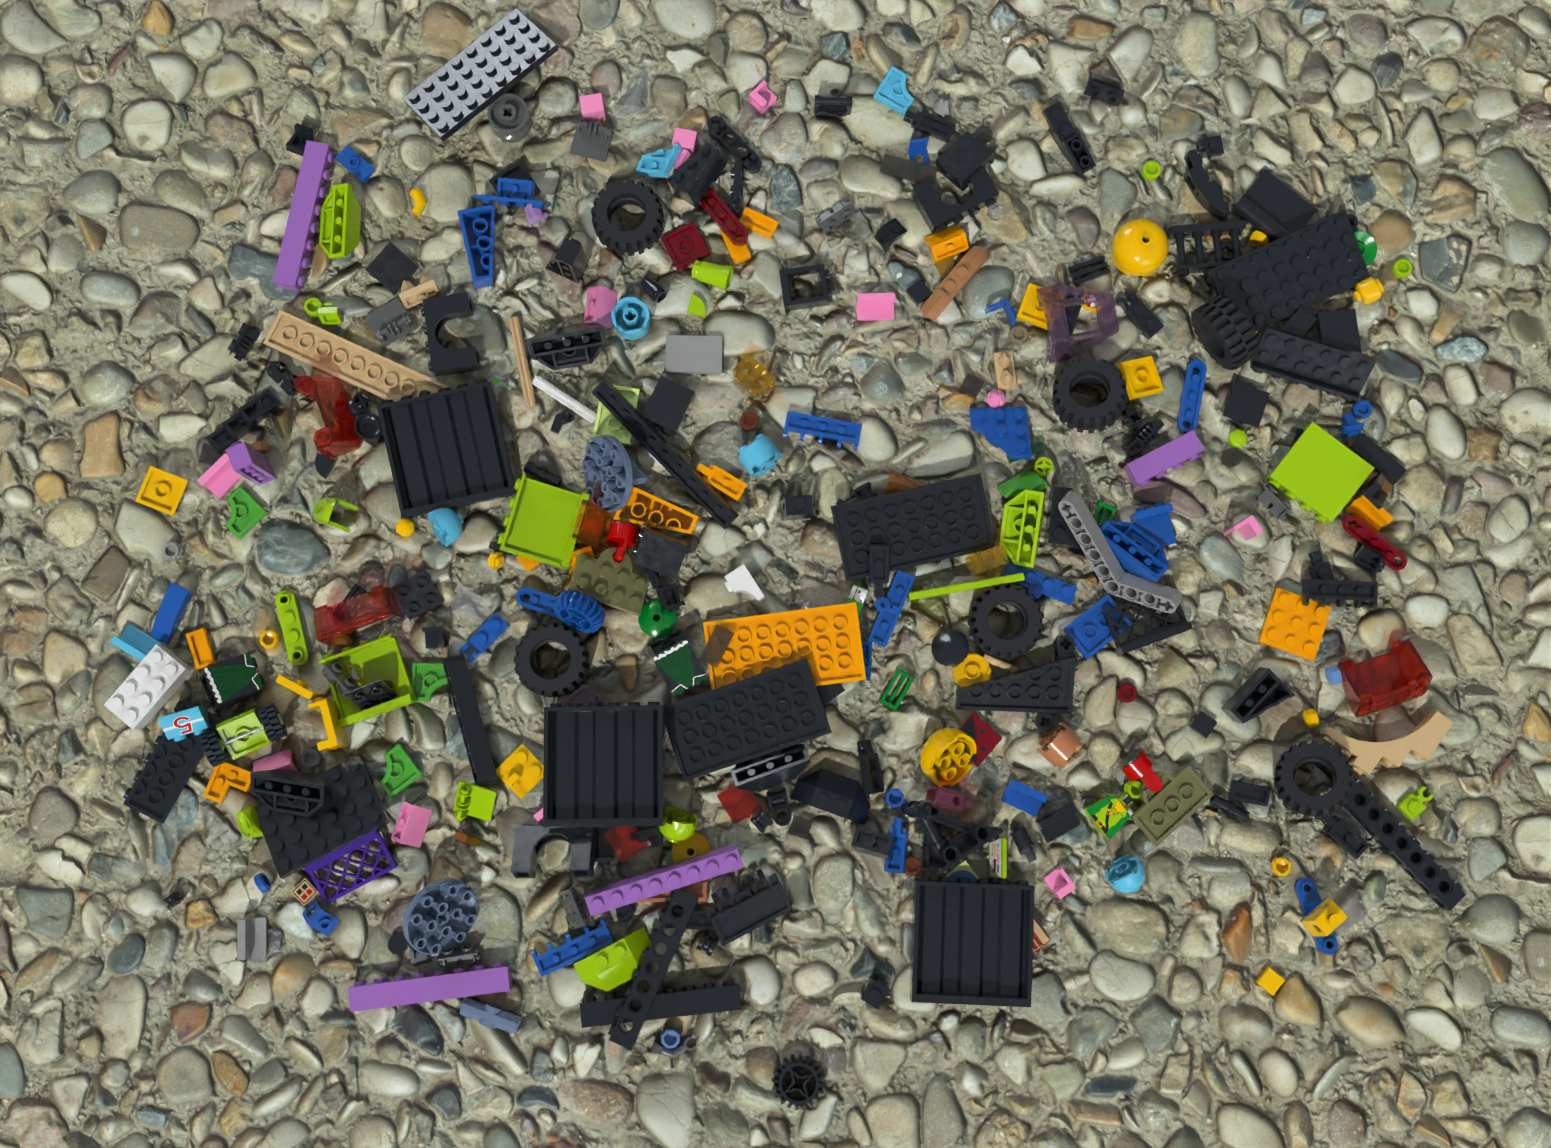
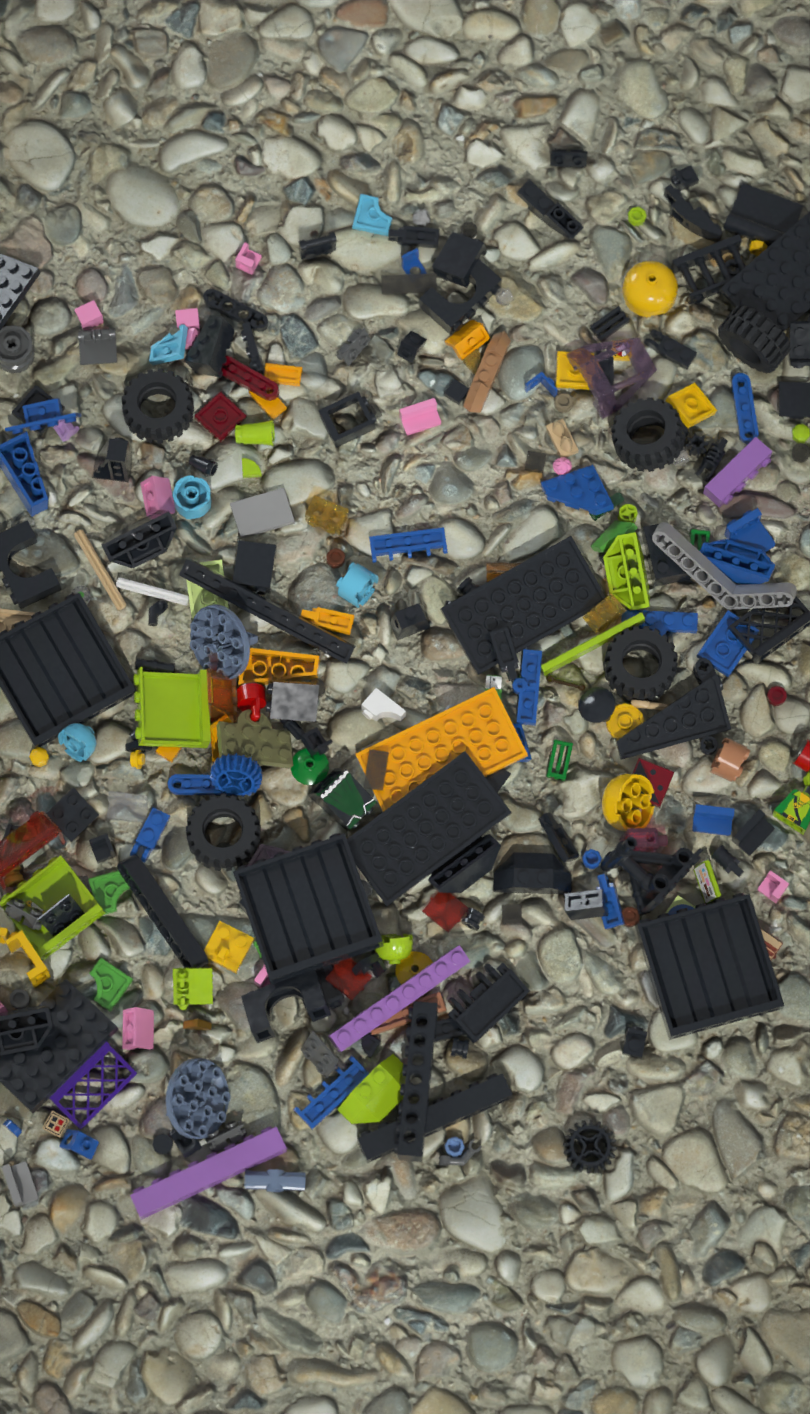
camera: 15 degrees left, 10 degrees down
black piece [766,787,791,826] -> none

